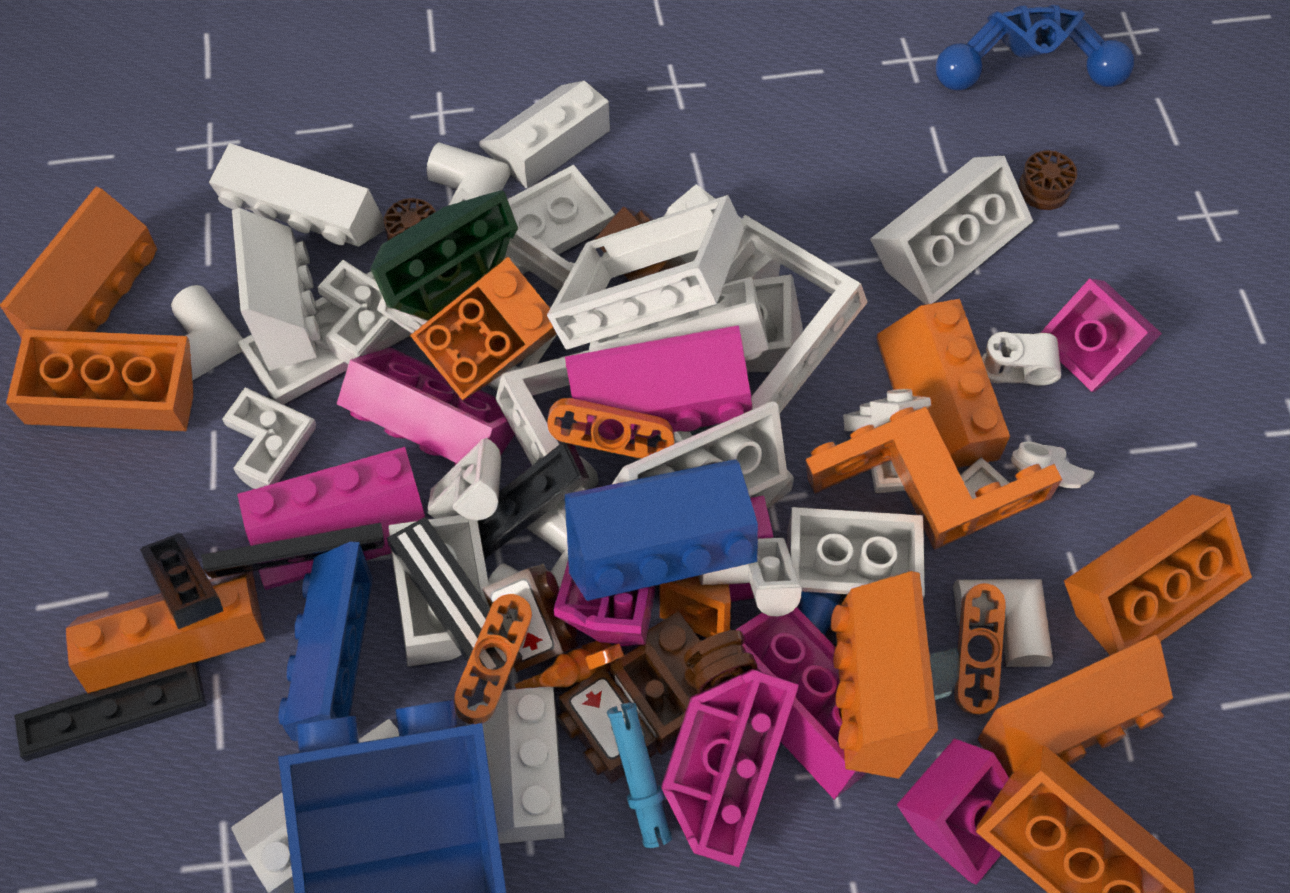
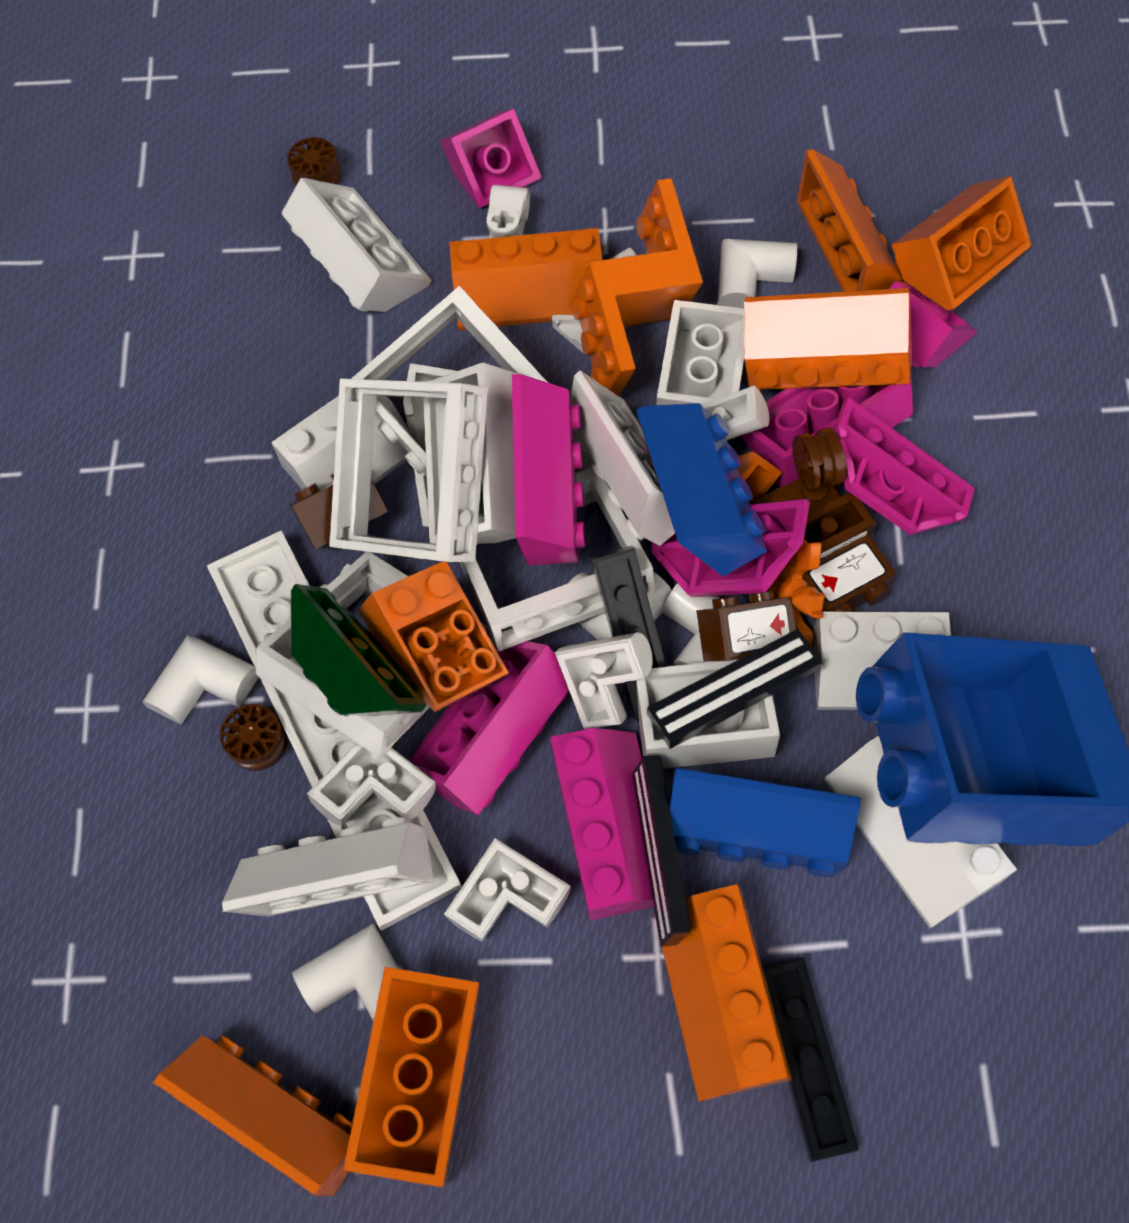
camera: 80 degrees left, 5 degrees up
black tile [140,533,224,629] -> none
white slope [209,143,385,247] -> none
orange beam [454,594,532,724] -> none
white slope [479,81,610,189] -> none
orange beam [547,398,674,459] -> none
dark azure pin [607,703,673,848] -> none
white slope [843,389,931,431] -> none
blue piece [936,5,1134,91] -> none
orange beam [954,583,1006,714] -> none
white plate [1011,442,1095,488] -> none
orange slope [1064,494,1252,656] -> none

